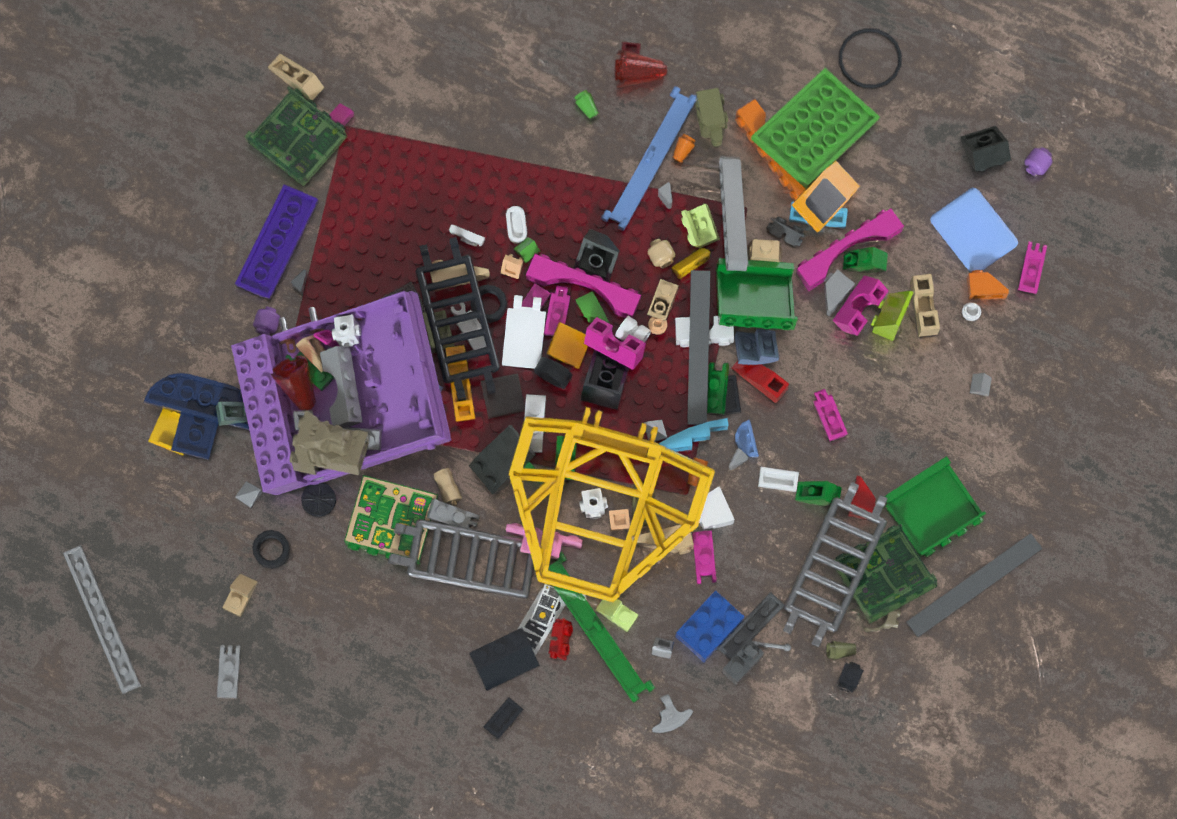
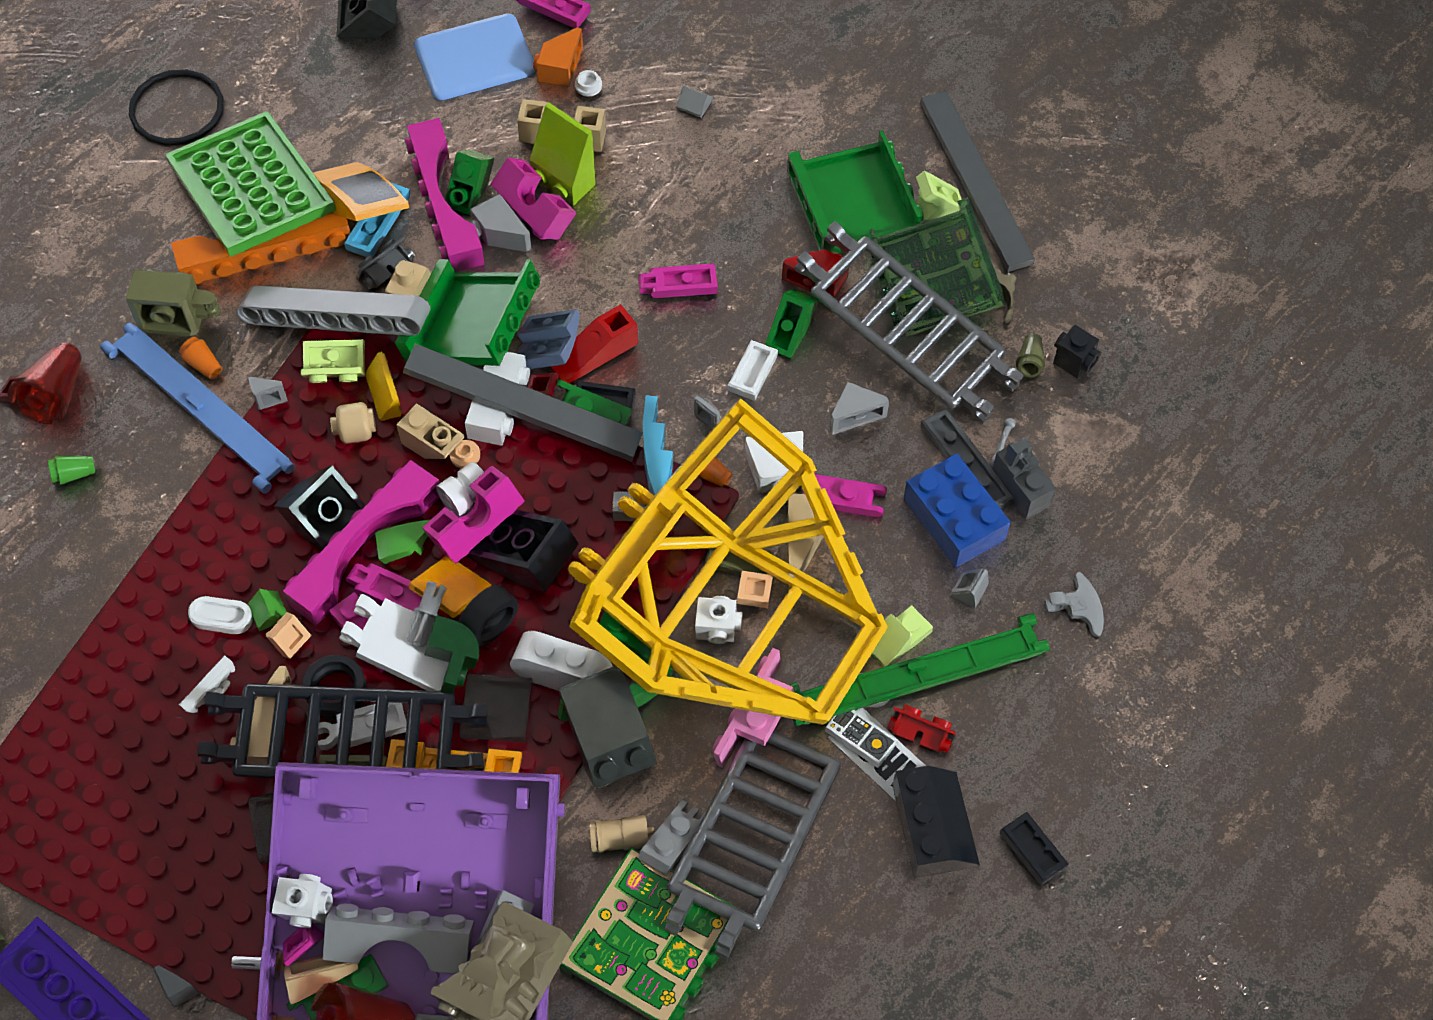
camera: 75 degrees left, 15 degrees down
medium blue tile [735,419,759,457] -> none
none -> light grey axle [407,581,447,647]
none -> dark green brick [424,615,479,693]
none -> dark red slope [527,373,559,397]
none -> light grey slope [830,382,889,435]
none -> yellowish green slope [916,171,966,220]

